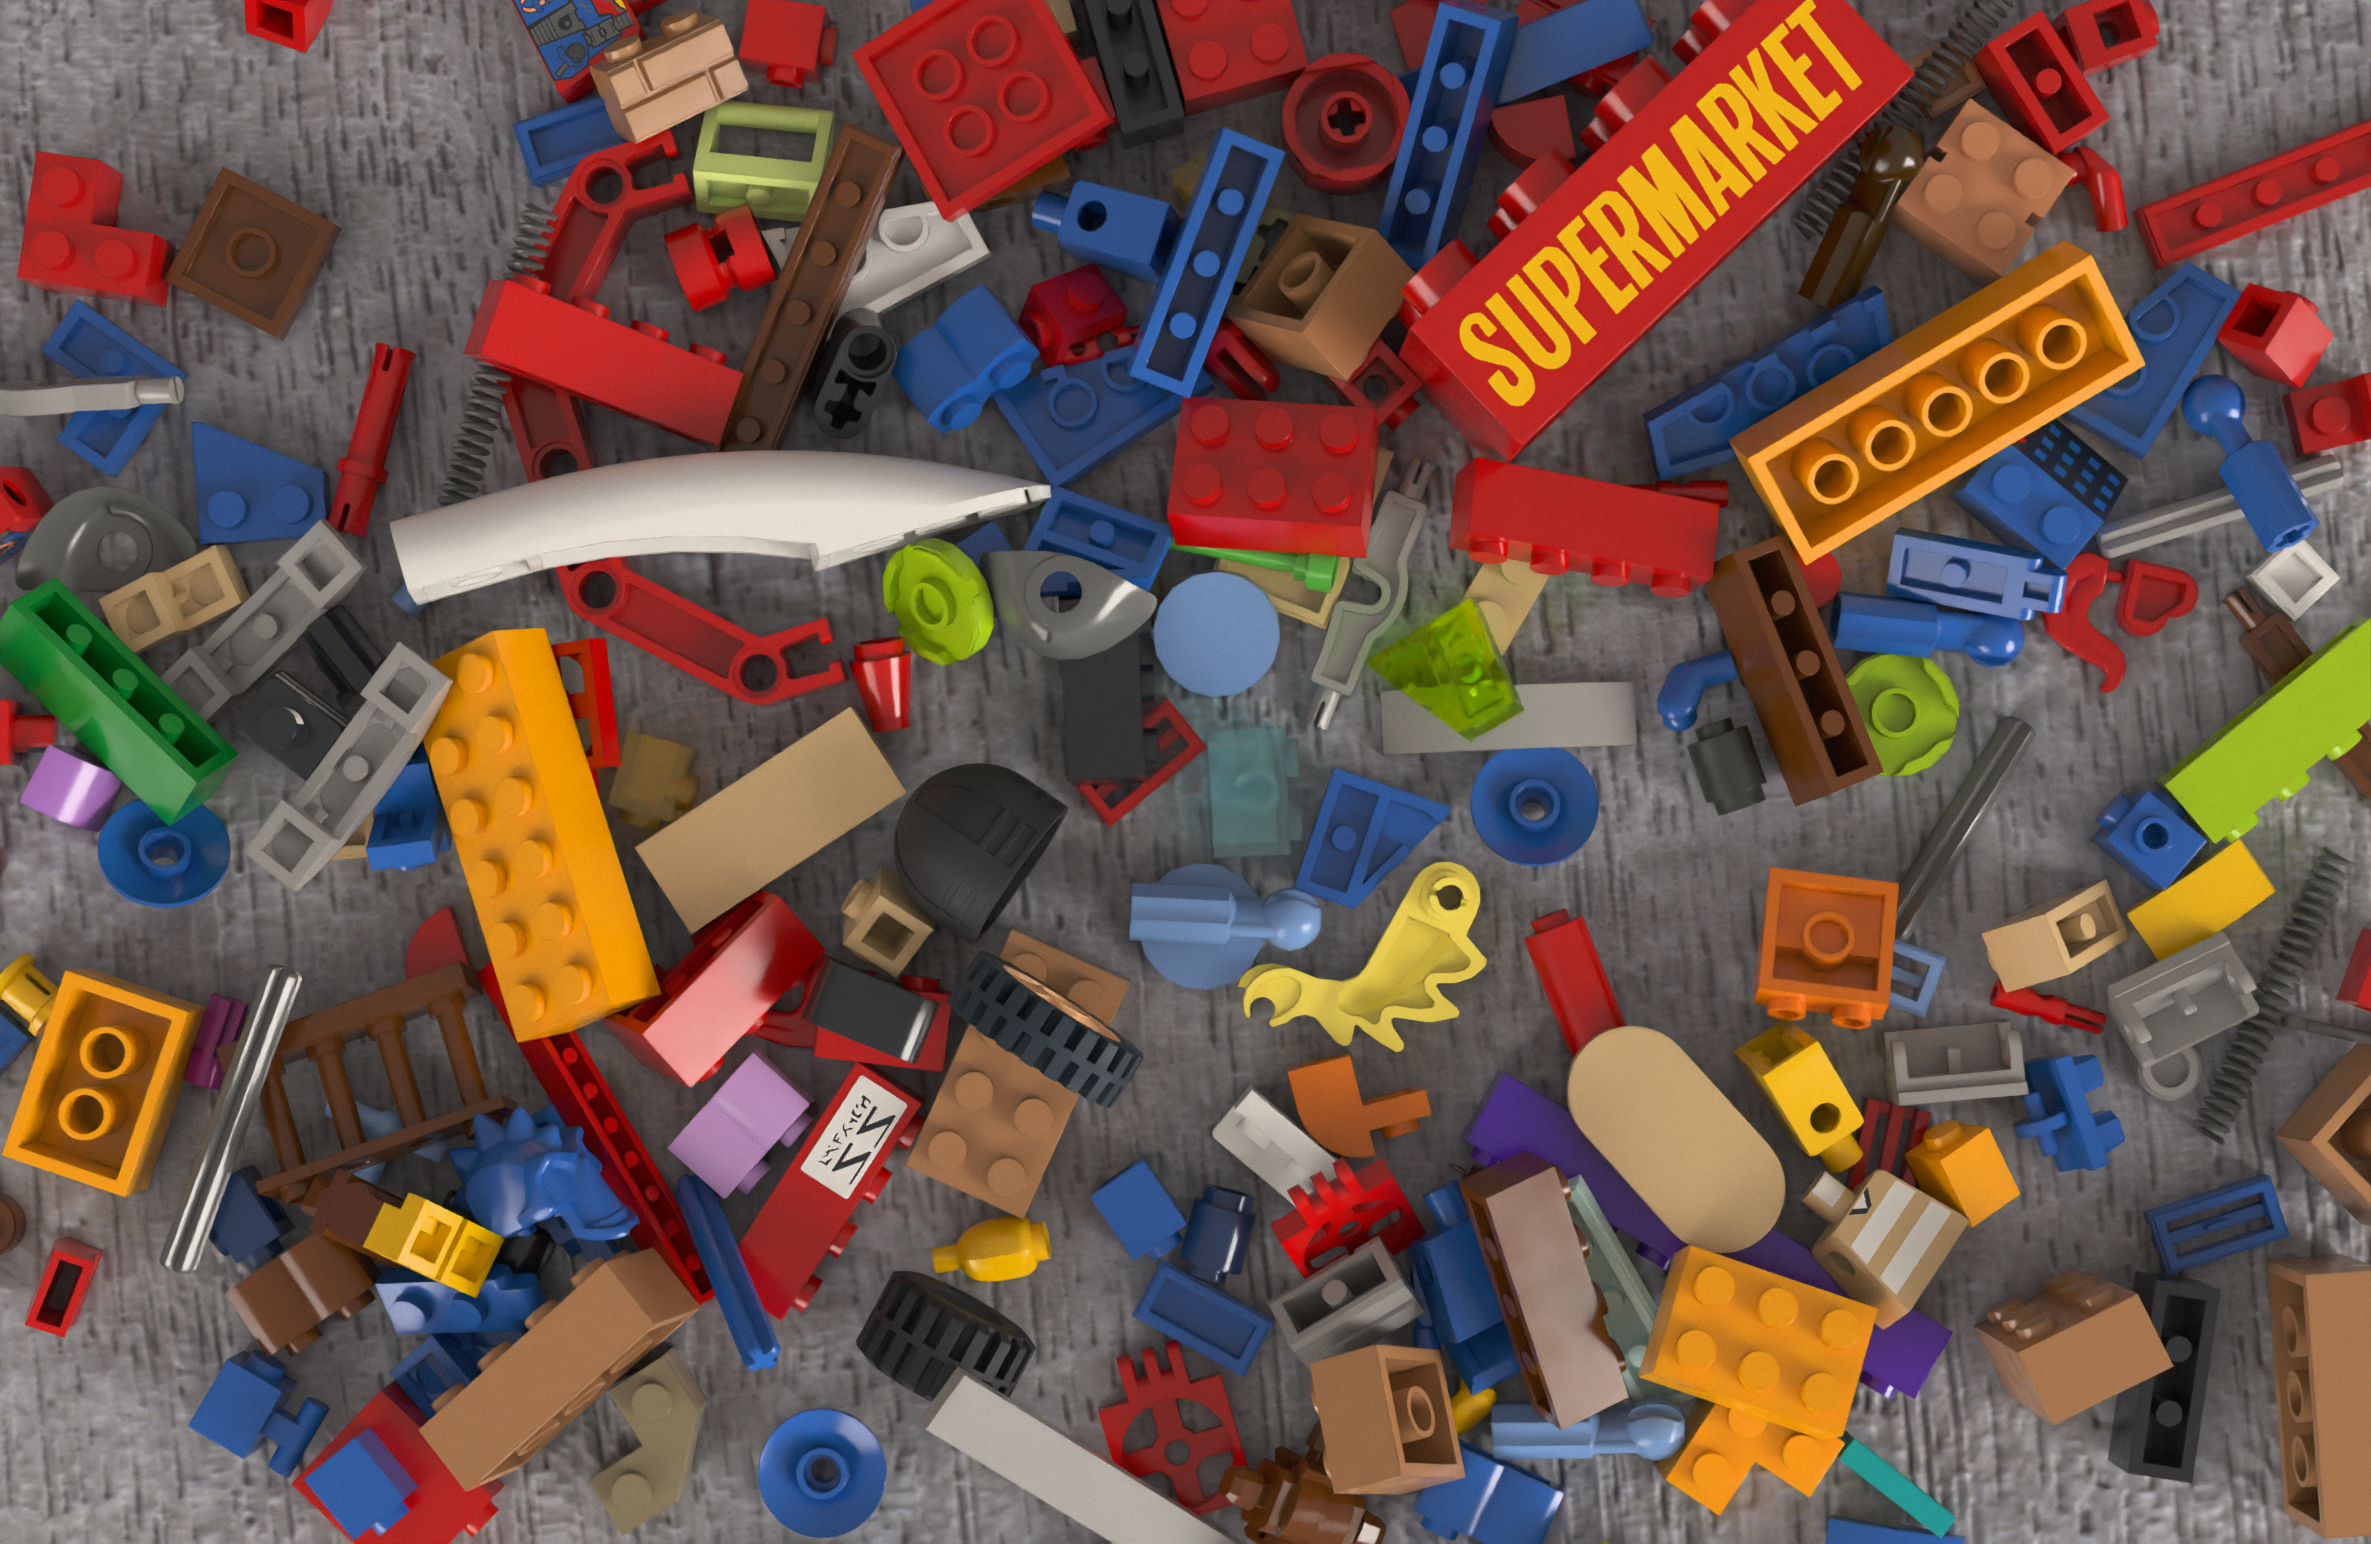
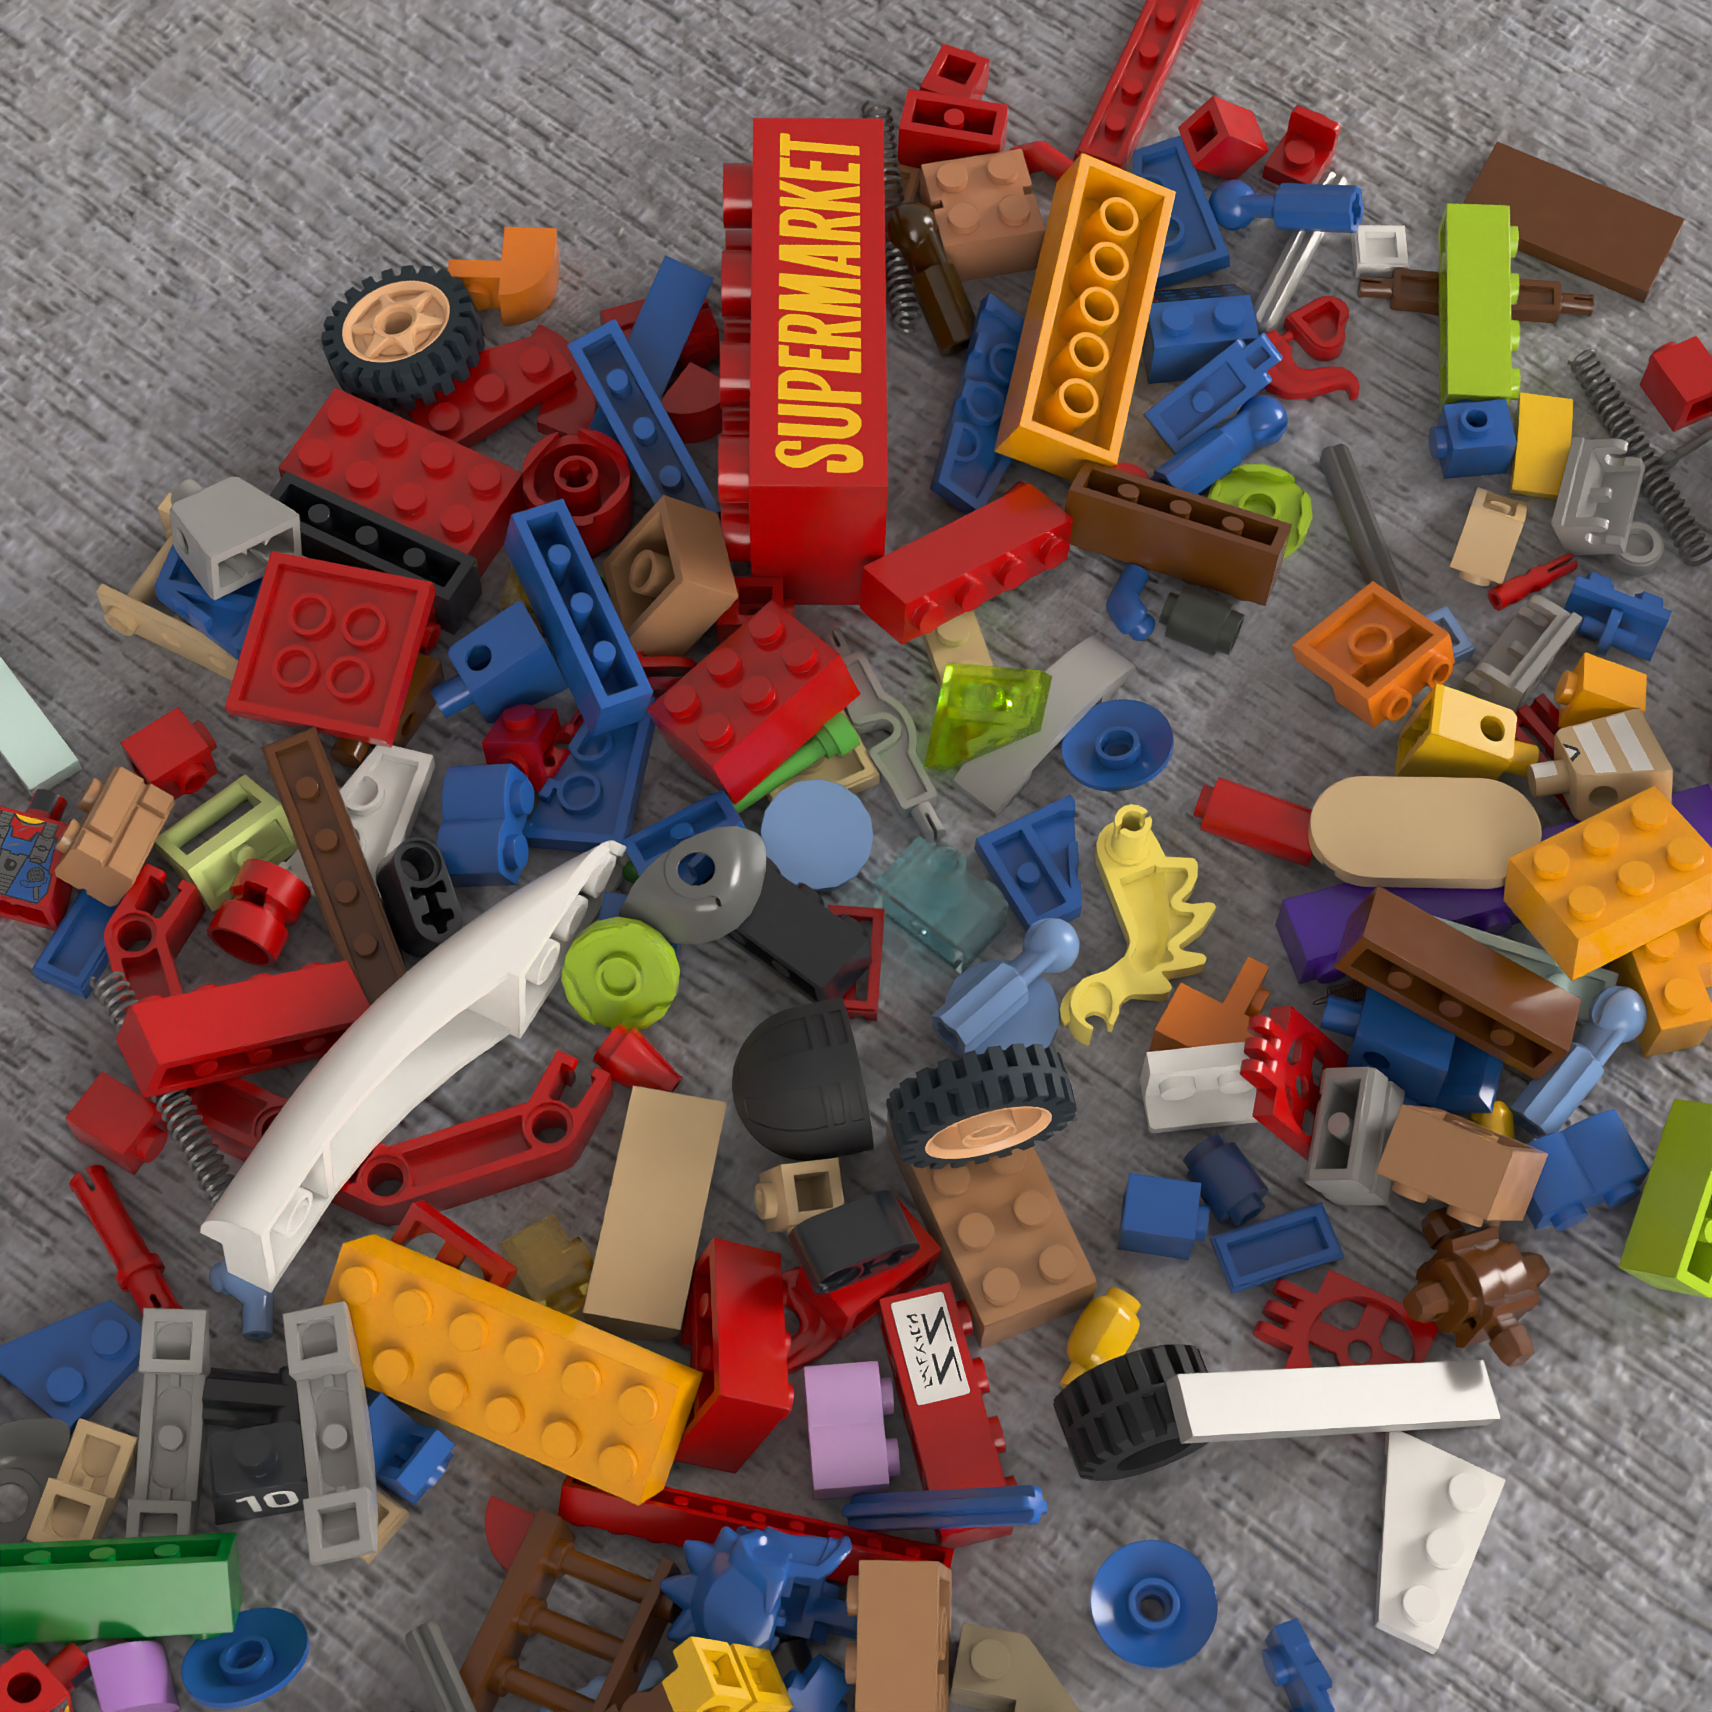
camera: 50 degrees left, 25 degrees down
none -> red brick [65,1071,169,1176]

